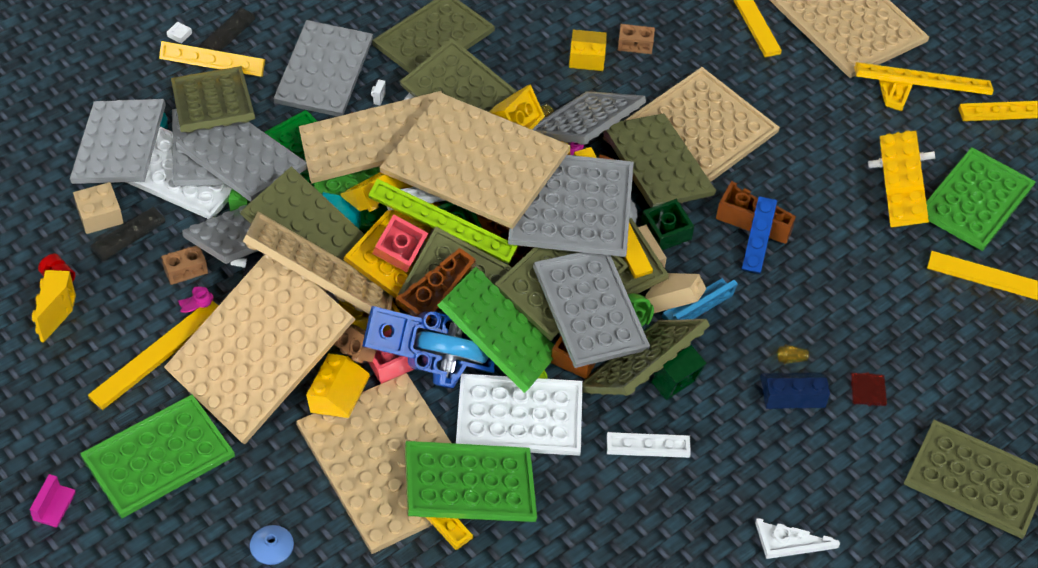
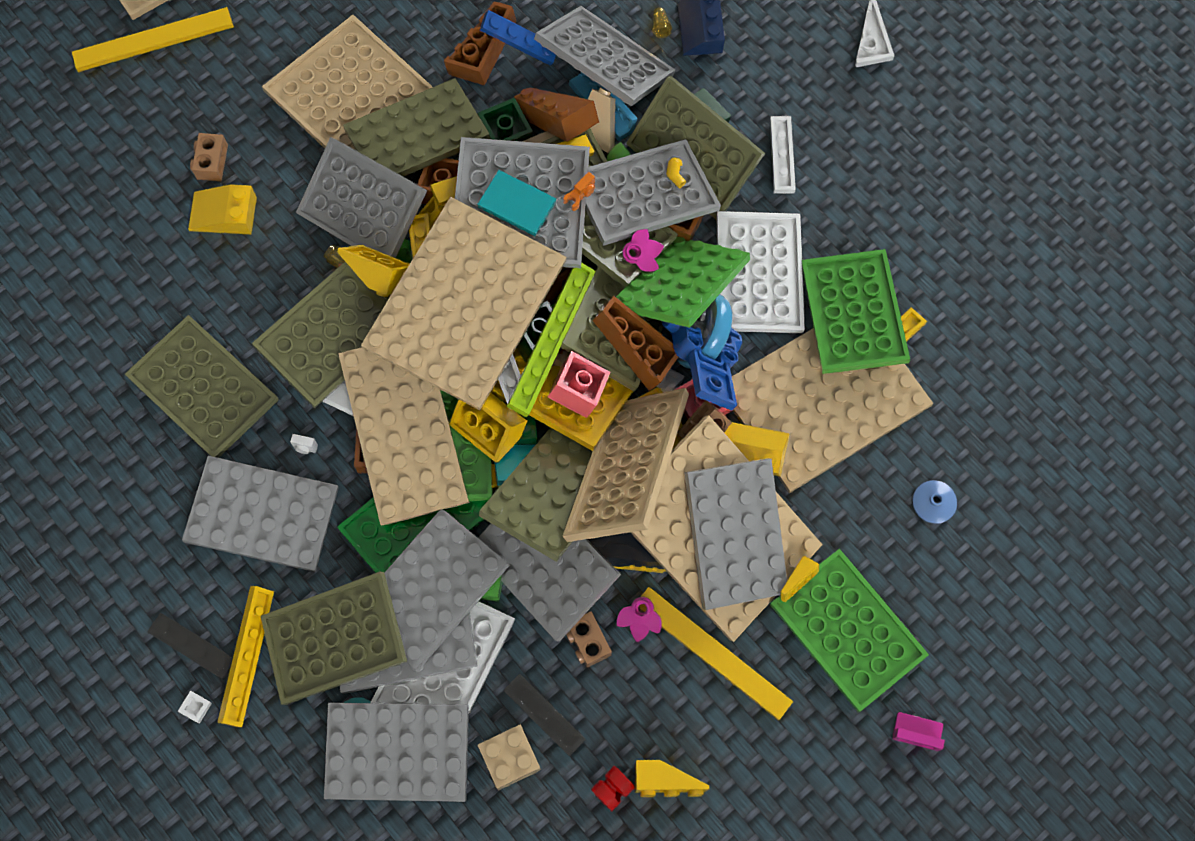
camera: 90 degrees left, 20 degrees up
none -> teal tile [477,170,556,236]
none -> dark orange wedge [514,88,599,142]
none -> light grey plate [534,6,675,106]
none -> orange plate [563,172,595,211]
none -> dark pink plate [622,229,664,272]
none -> yellow arm [666,157,686,189]
none -> light grey plate [684,458,787,610]
none -> yellow slope [781,556,819,602]

